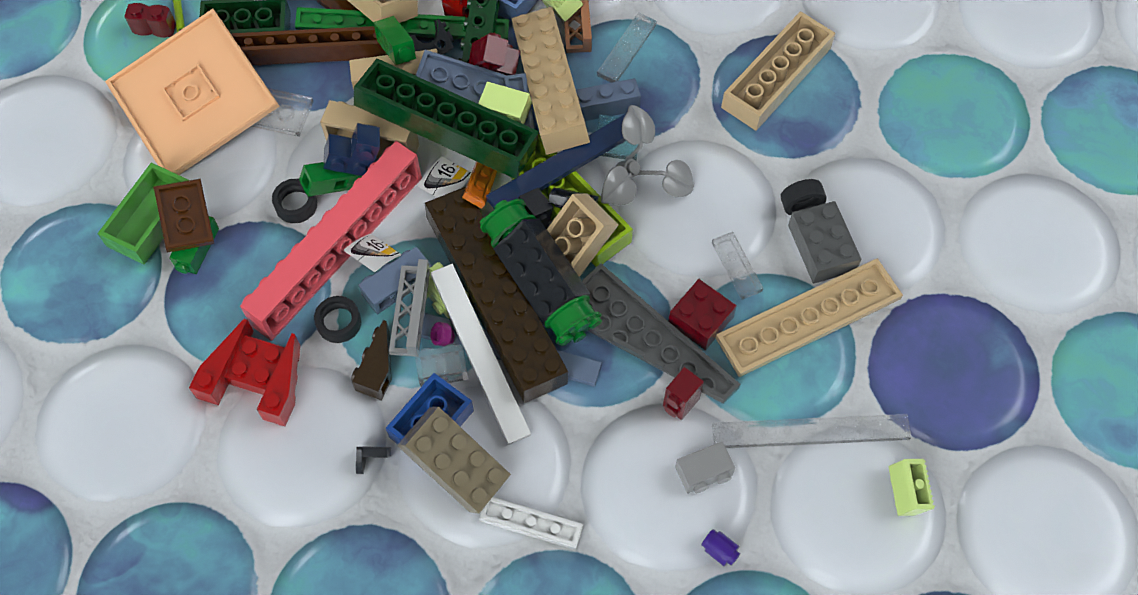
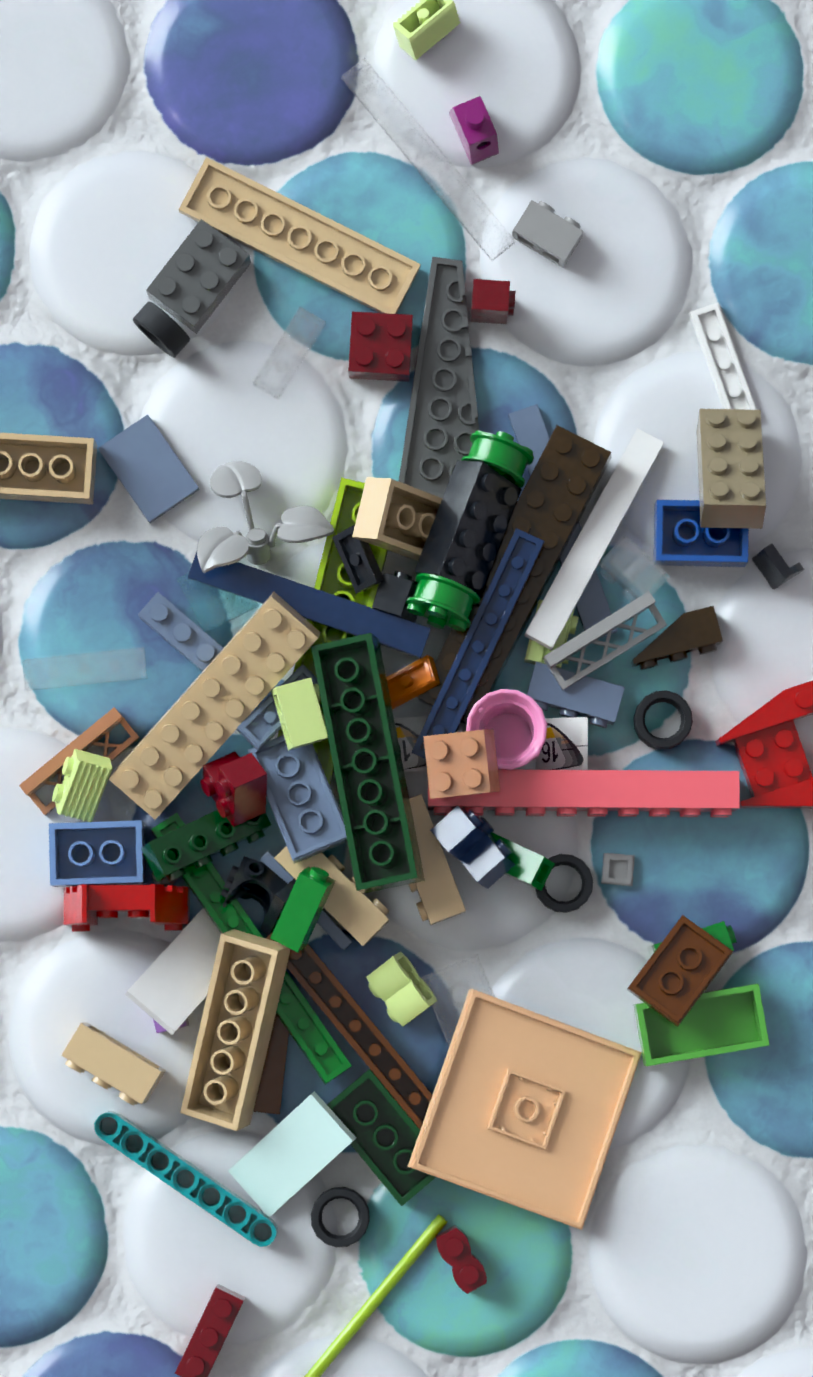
camera: 125 degrees left, 20 degrees up
magenta tile [430,322,455,347] -> none
dark purple brick [701,529,741,567] -> none
none -> sand blue tile [98,414,200,523]
none -> yellowish green brick [366,951,437,1026]
none -> dark blue plate [411,528,545,760]
none -> nougat brick [423,729,500,799]
none -> magenta torso [449,96,499,165]
none -> bright pink piece [466,689,547,770]
none -> light grey tile [601,853,635,886]

